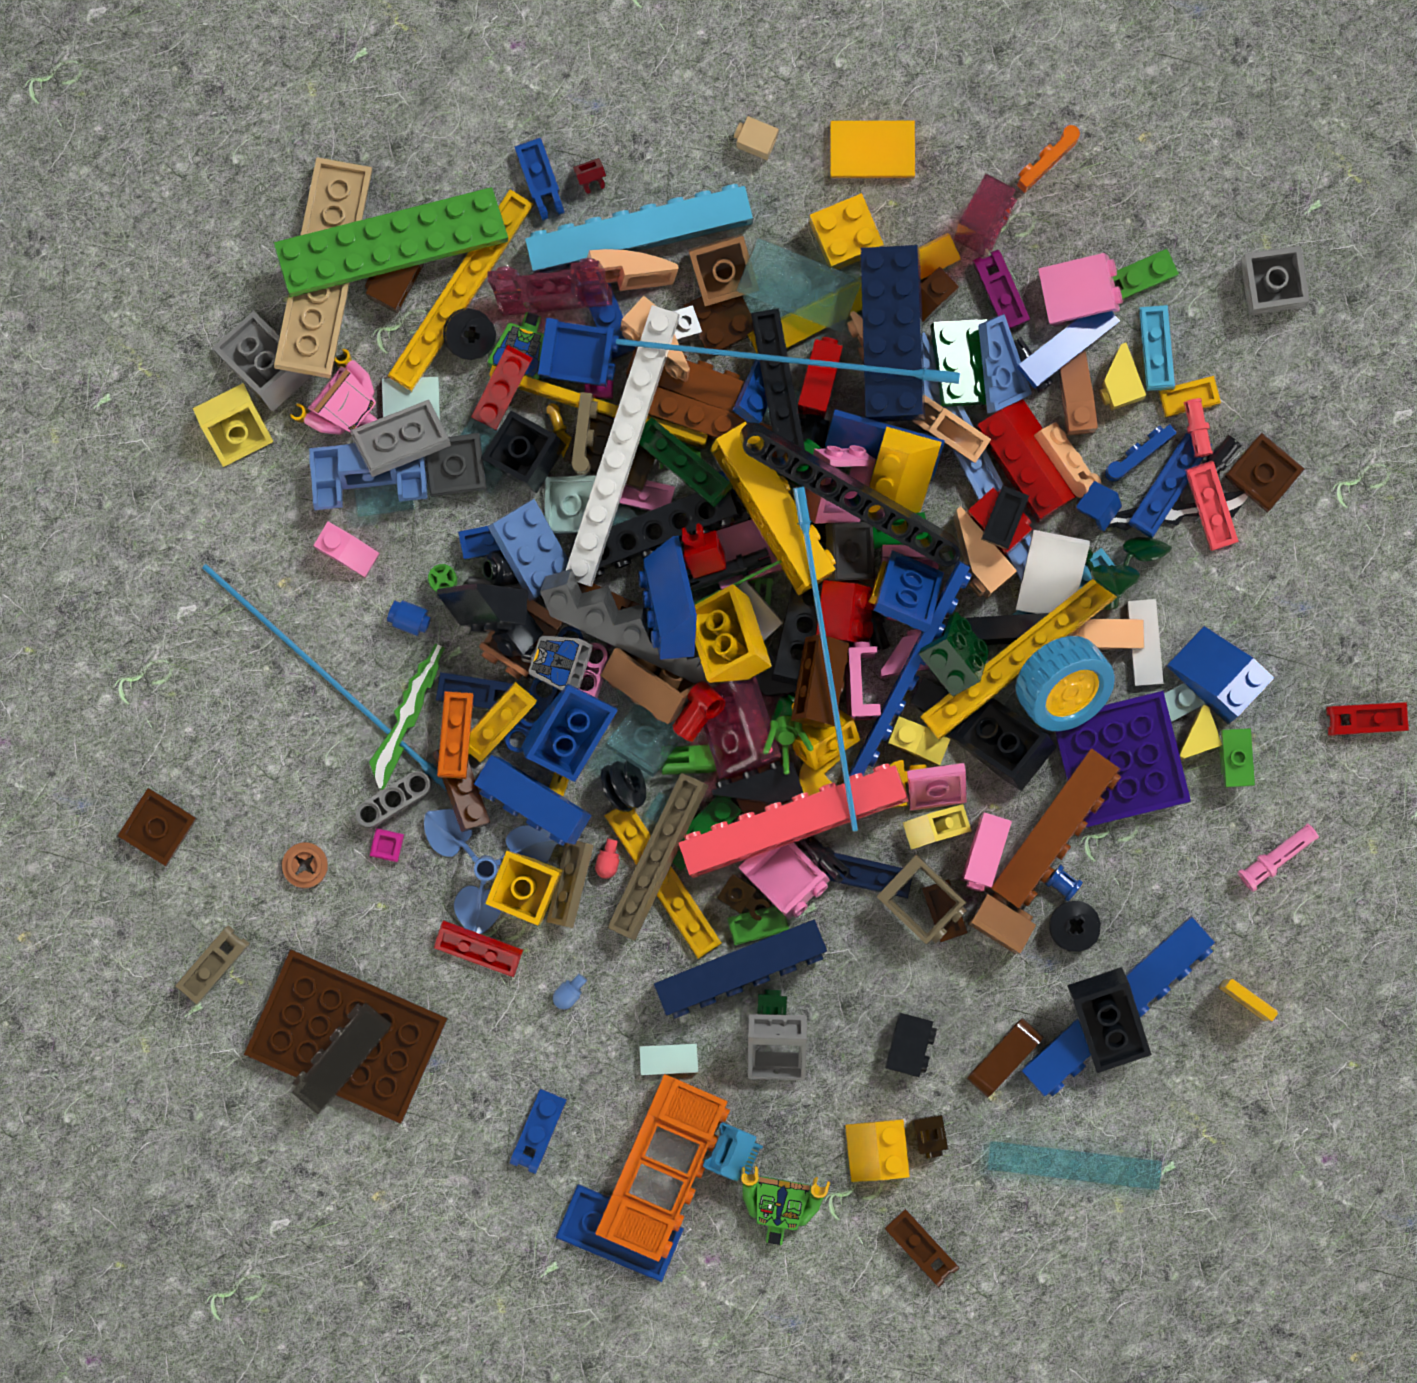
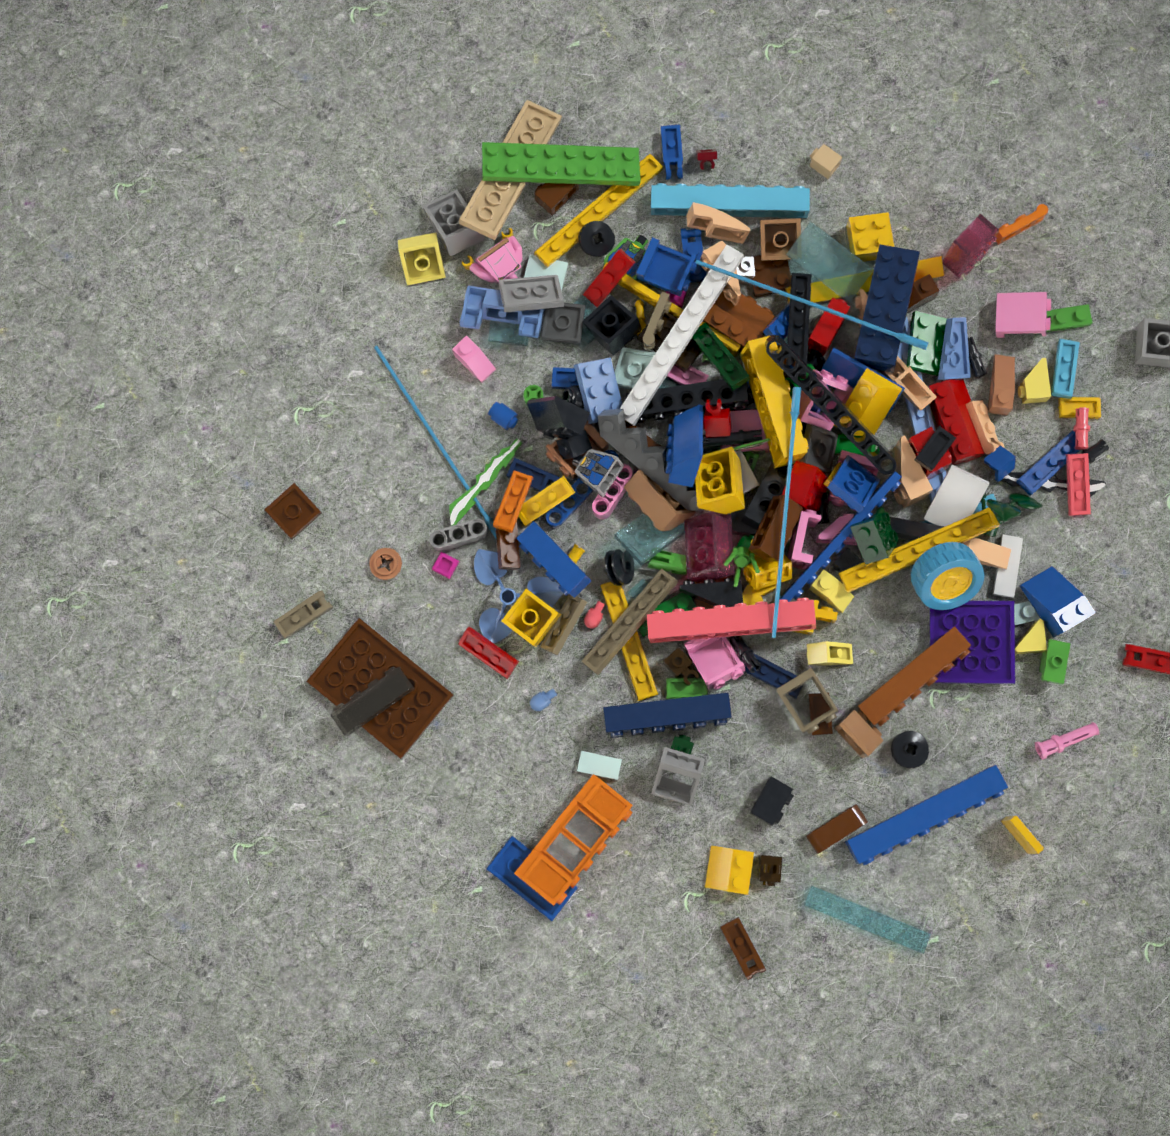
camera: 20 degrees right, 5 degrees down
clear pink bracket [488,258,612,316] -> none
blue plate [509,1089,567,1174] -> none
blue slope [522,684,618,782] -> none
red piece [672,681,726,742] -> none
dark azure piece [703,1122,763,1181] -> none
torso [741,1166,830,1245] -> none
yellow tile [830,120,915,178] -> none
bright pink tile [907,763,967,811] -> none
black slope [949,697,1056,792] -> none
bright pink window [961,812,1012,892] -> none
magenta plate [972,249,1030,329] -> none
tile [1017,311,1120,389] -> none
blue bush [1045,864,1083,902] -> none
black slope [1067,967,1152,1073] -> none
blue plate [1105,424,1177,482] -> none
reddish brown tile [1224,433,1305,513] -> none

